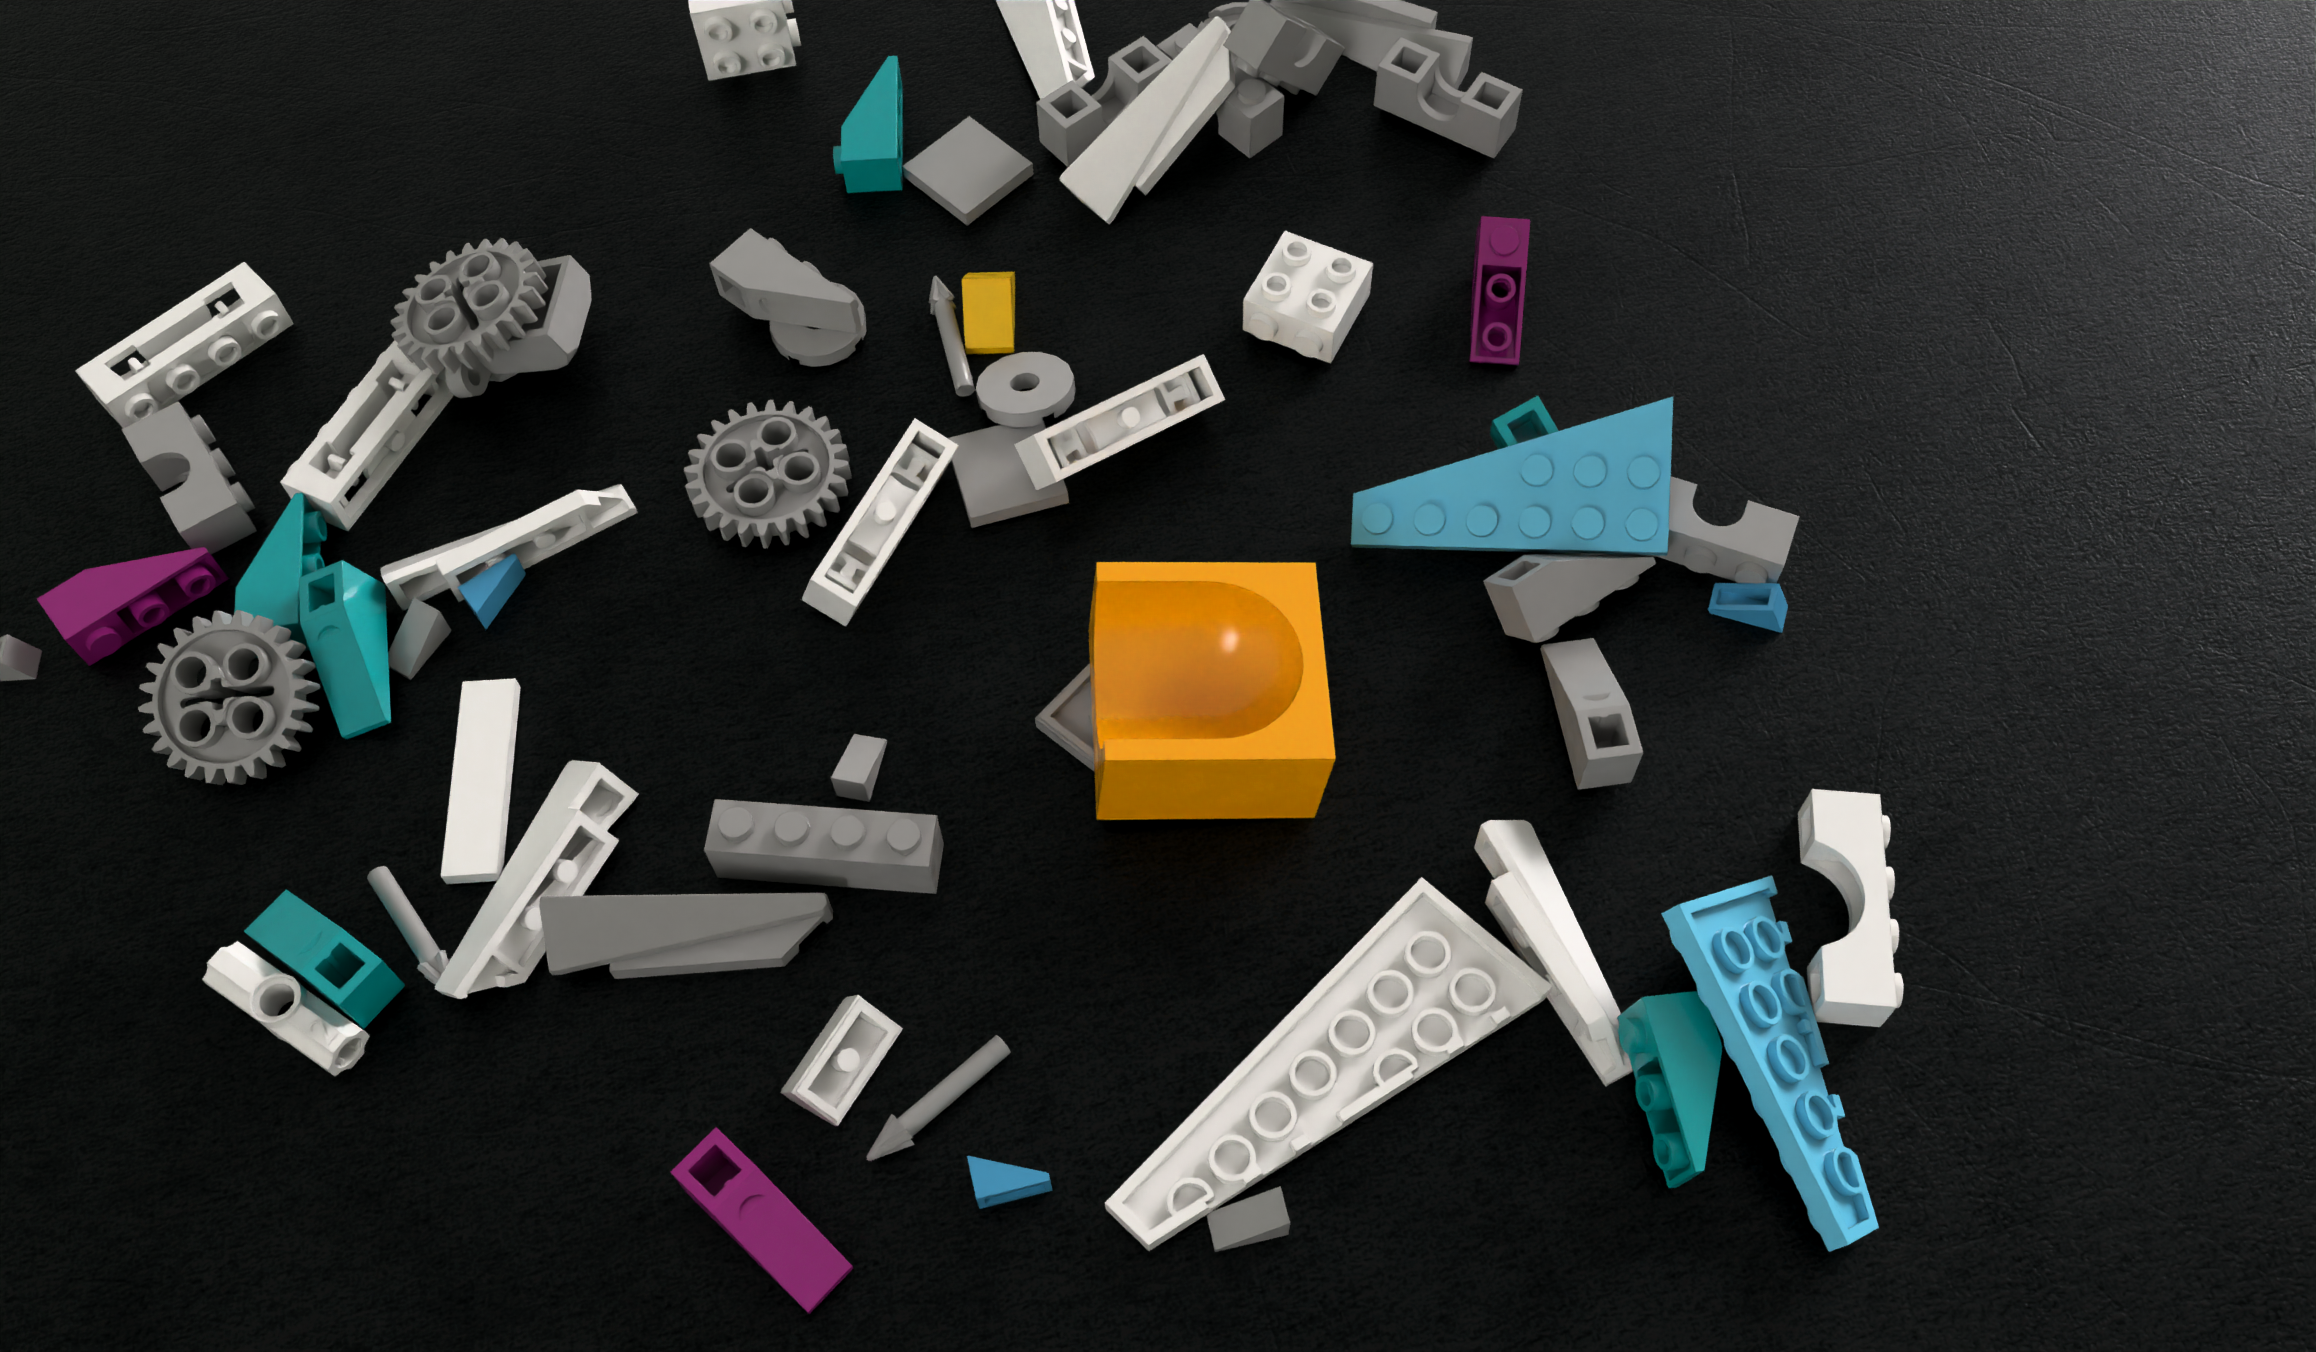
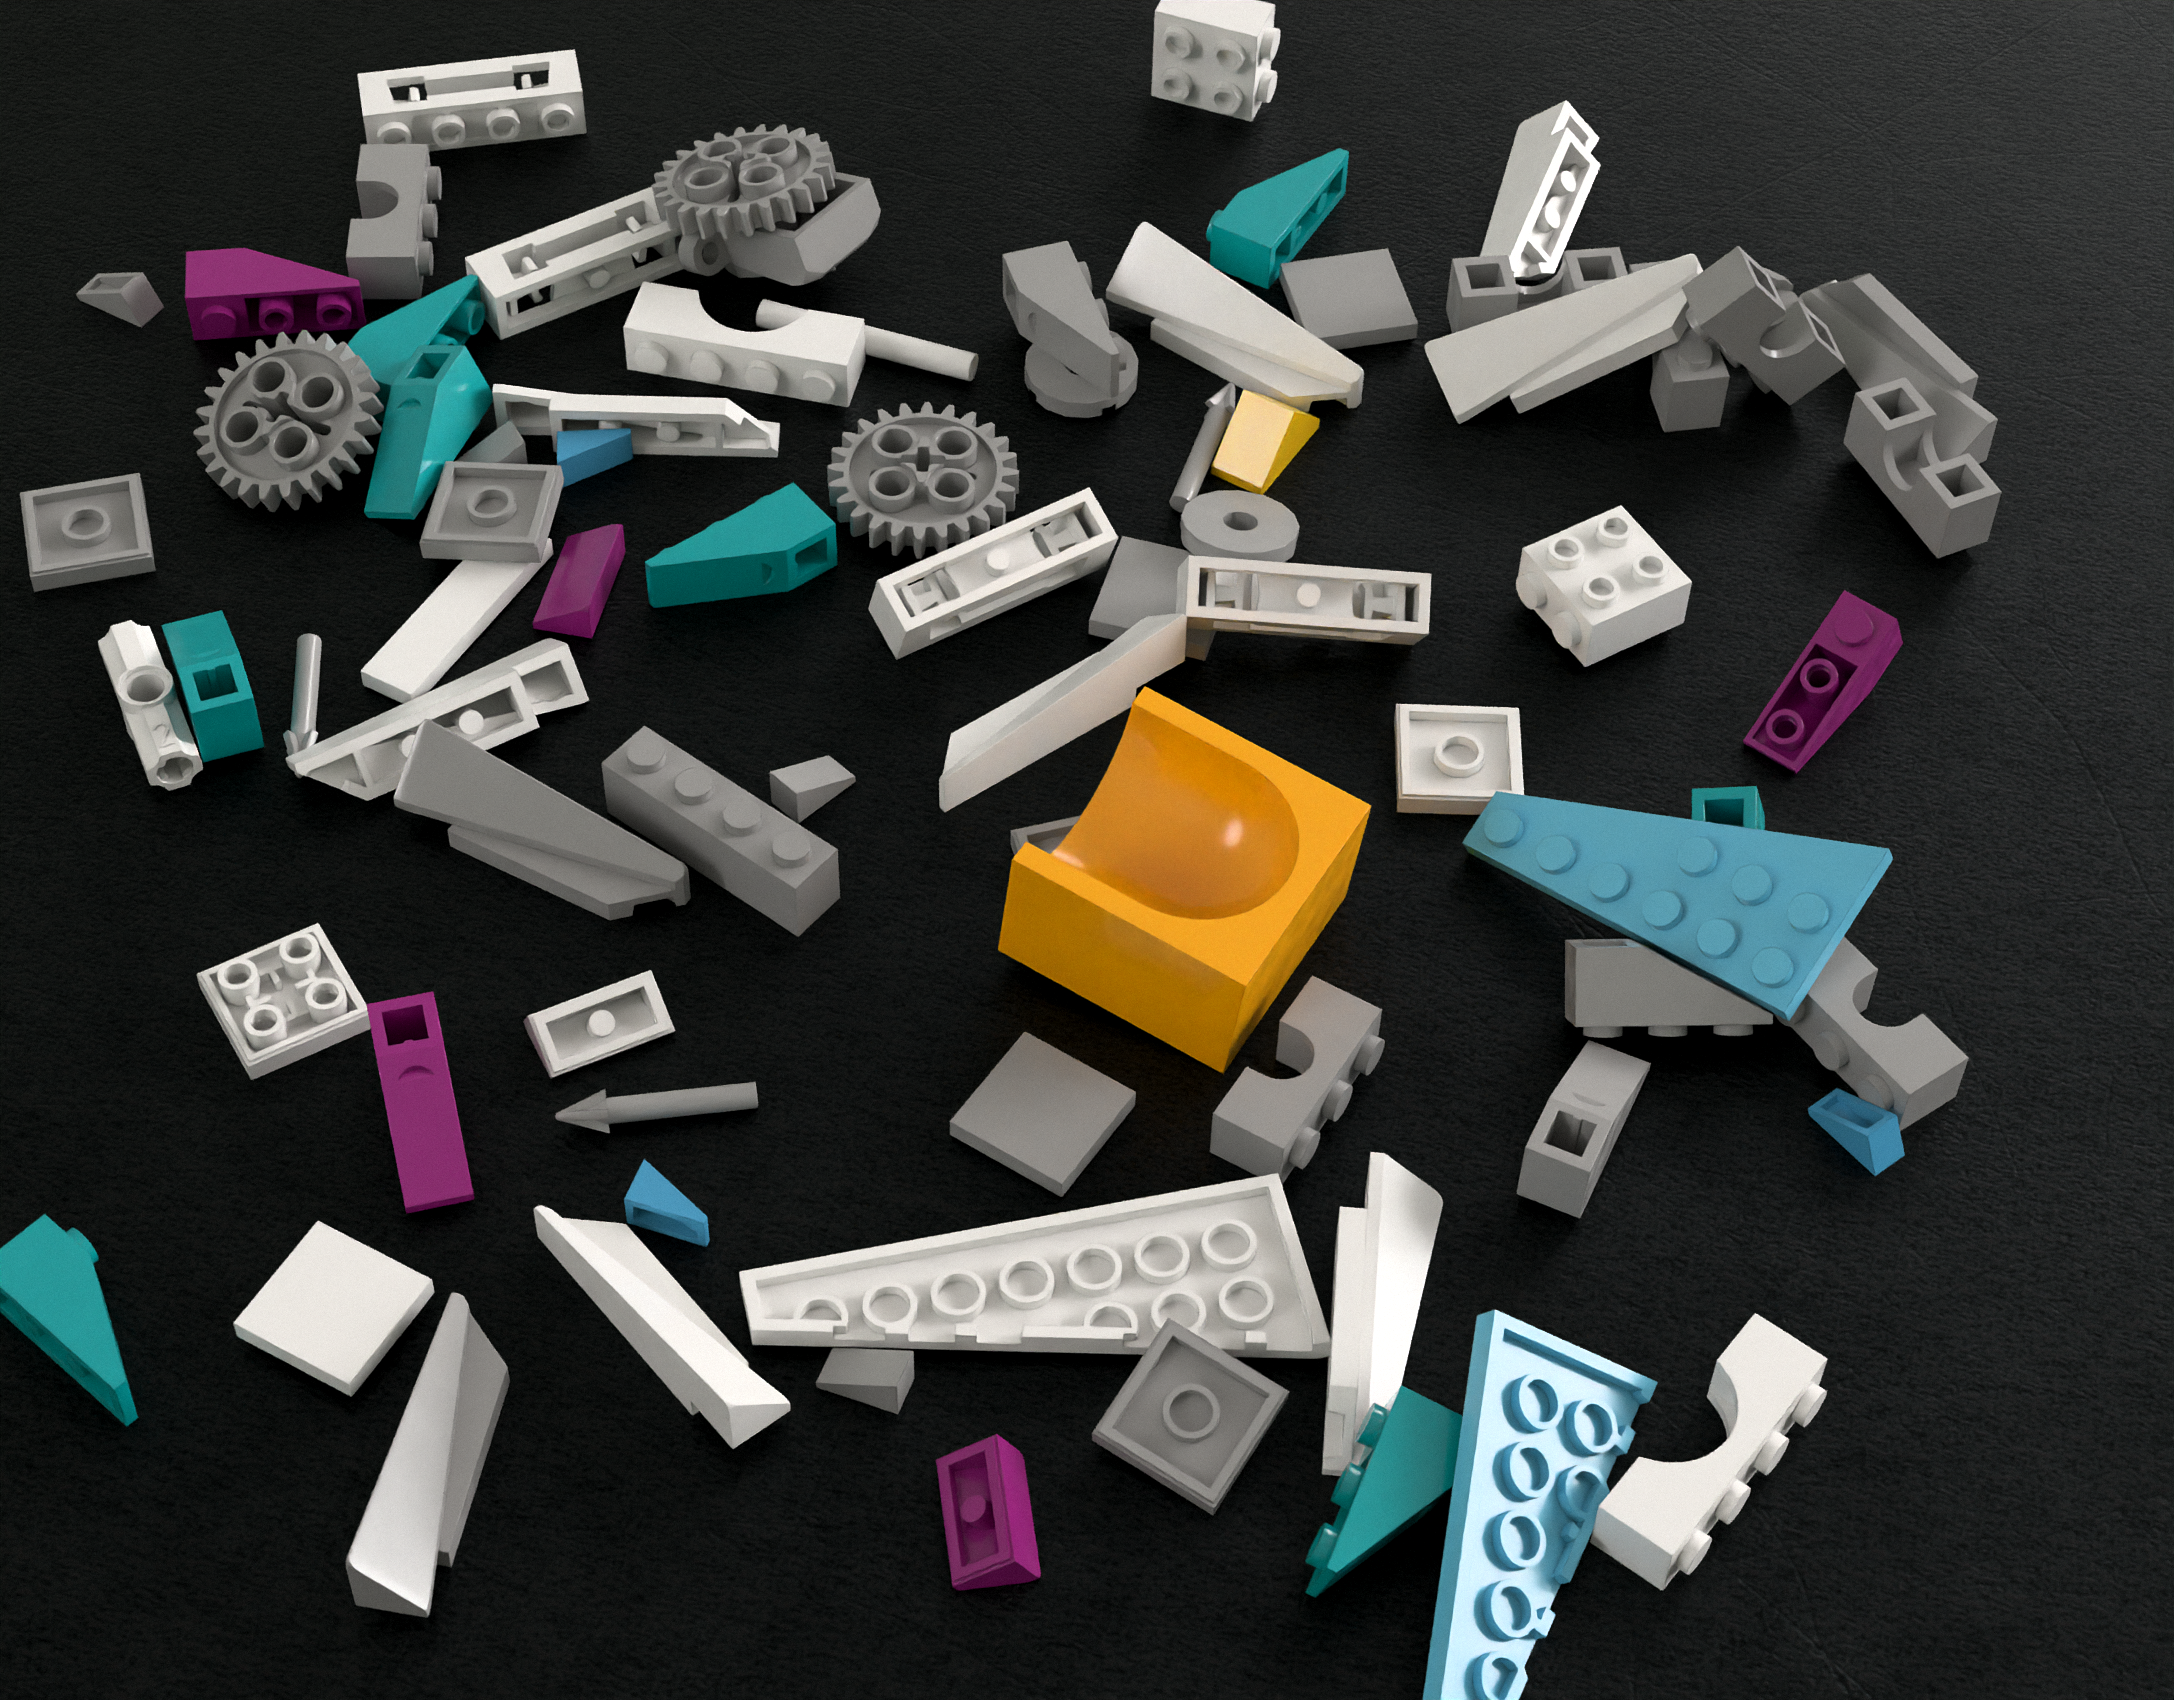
camera: 30 degrees right, 10 degrees down
none -> light grey tile [20,473,156,592]
none -> white tile [197,923,371,1080]
none -> light grey tile [420,461,564,563]
none -> magenta slope [533,524,626,638]
none -> white wedge [534,1205,791,1449]
none -> white arch [623,281,866,407]
none -> teal slope [645,482,837,608]
none -> white piece [756,299,978,382]
none -> magenta slope [936,1434,1041,1591]
none -> white wedge [939,613,1187,812]
none -> light grey tile [950,1032,1136,1197]
none -> light grey tile [1092,1318,1289,1515]
none -> white wedge [1106,222,1364,412]
none -> light grey arch [1210,976,1385,1184]
none -> white tile [1394,704,1524,815]

